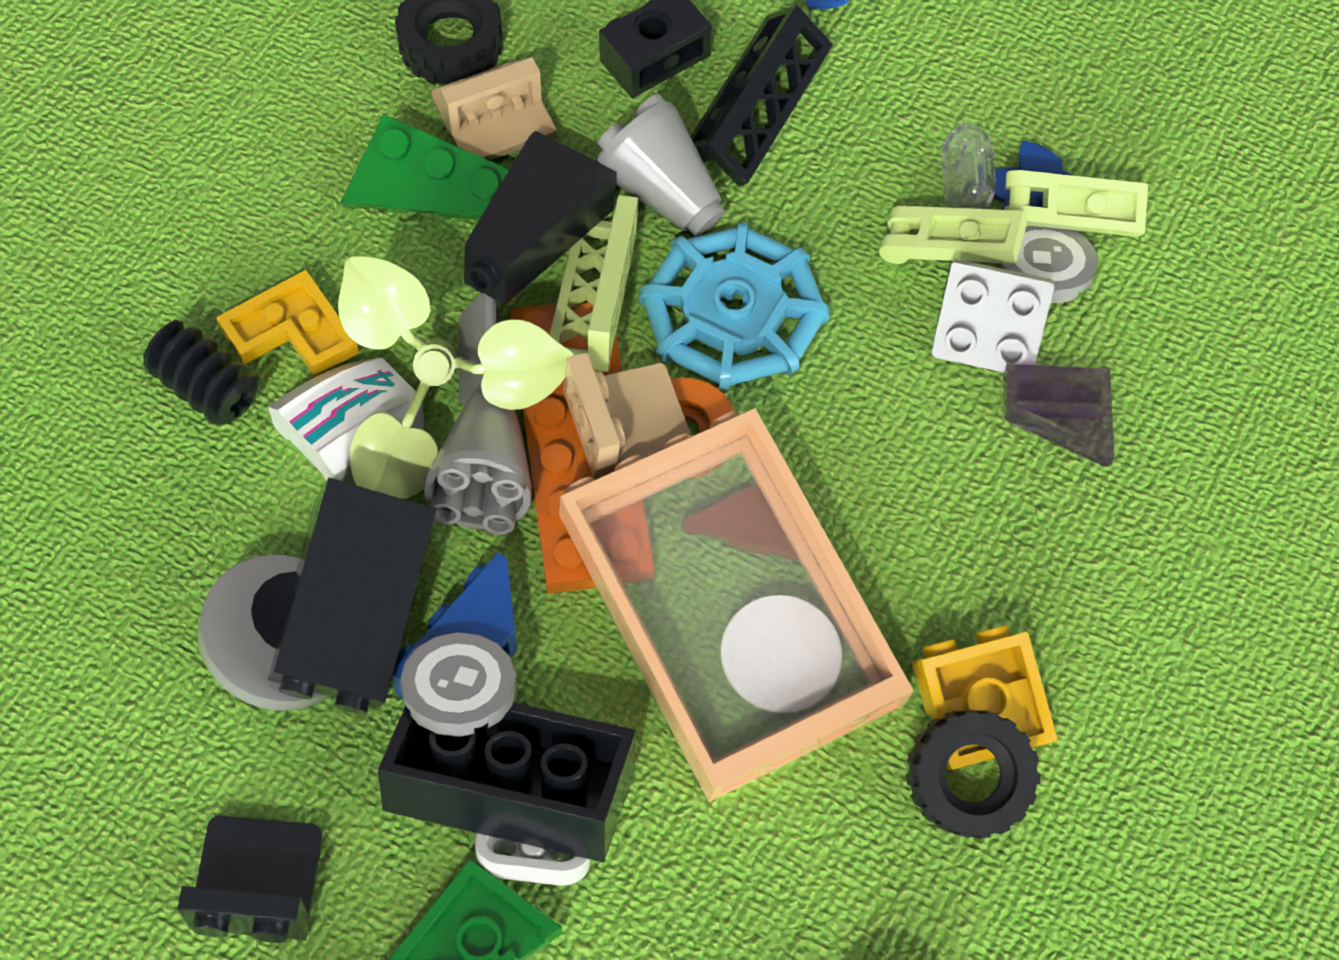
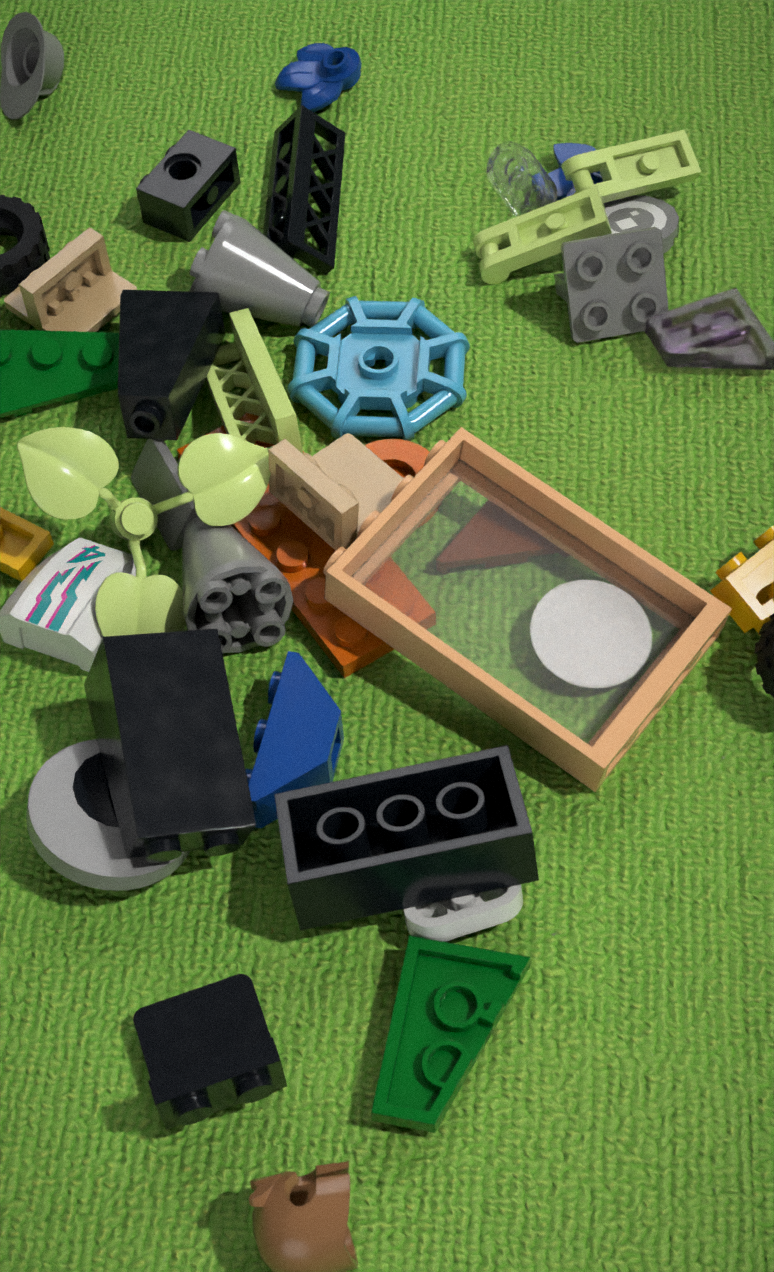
camera: 20 degrees left, 5 degrees down
light grey tile [400,632,516,737] -> none

